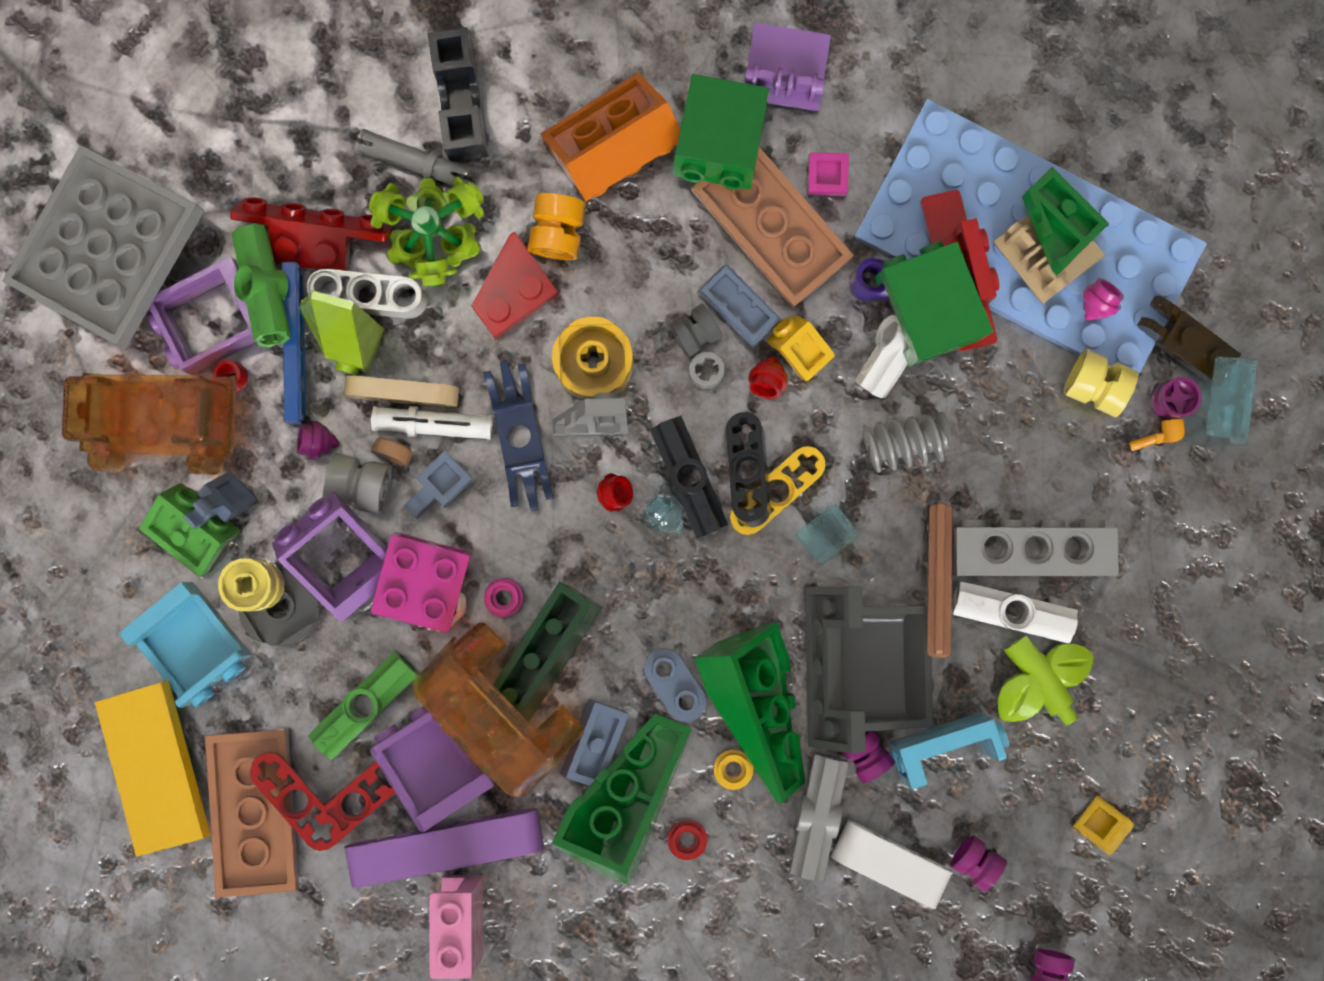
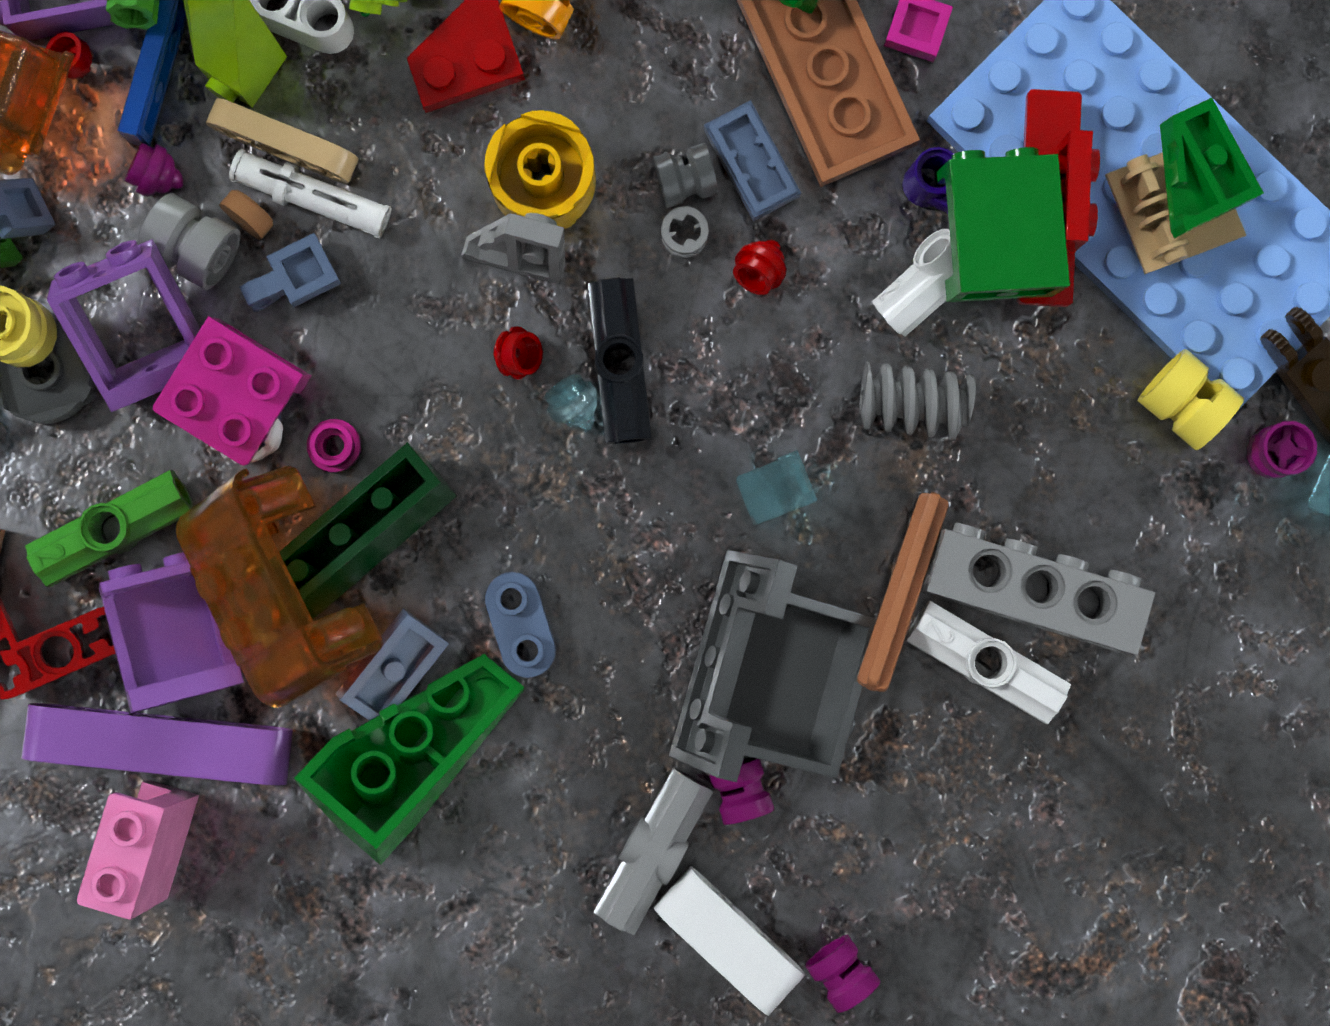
camera: 10 degrees right, 0 degrees up
dark blue piece [483,360,554,512] -> none
red plate [667,819,707,860] -> none
green wedge [694,622,805,803] -> none
yellow plate [713,749,753,790] -> none
black beam [726,412,771,527] -> none
yellow beam [730,446,825,535] -> none
yellow bracket [766,315,836,382] -> none
medium azure panel [888,712,1009,790] -> none
lime plant [997,635,1094,726] -> none
yellow slope [1073,795,1134,856] -> none
dark pink plate [1082,278,1124,321] -> none
light orange hand [1128,419,1185,451] -> none

